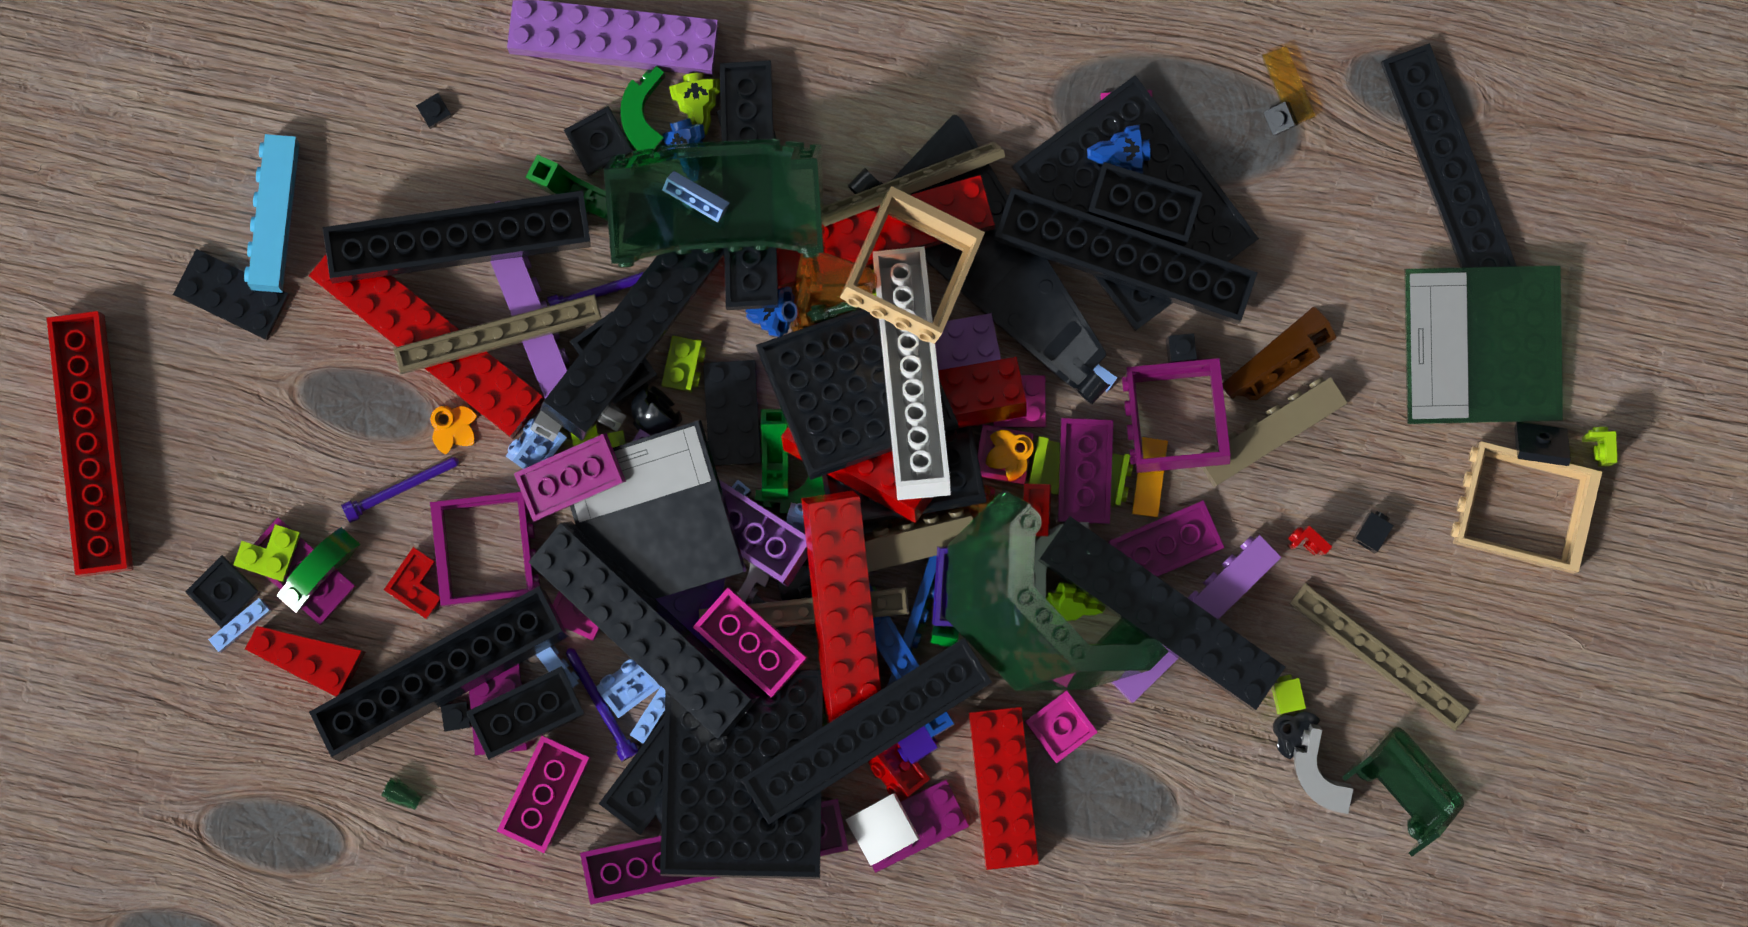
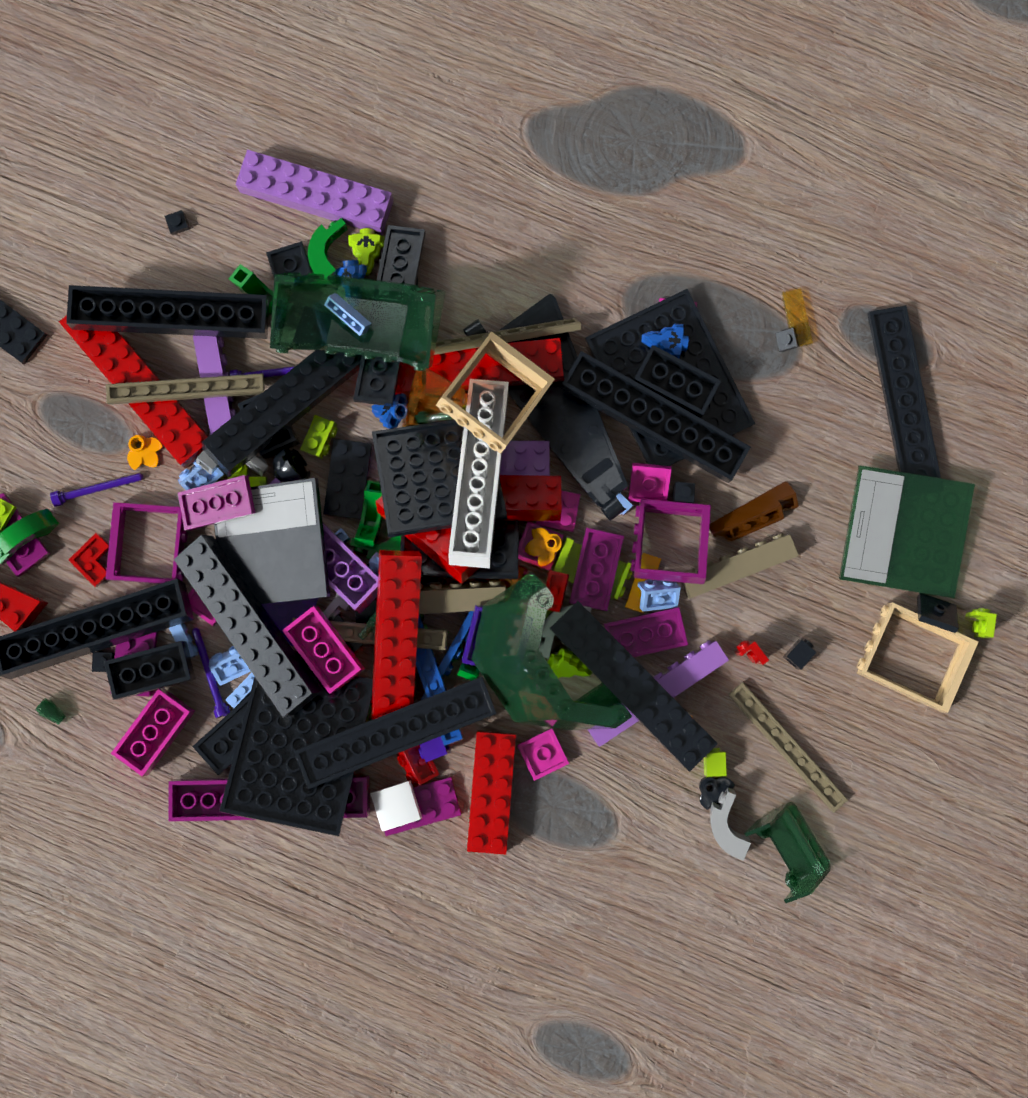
camera: 15 degrees right, 0 degrees up
medium azure brick [244,134,300,293] -> none
none -> clear green plate [358,612,376,640]
none -> dark pink plate [628,463,672,502]
none -> light blue bracket [638,579,681,612]

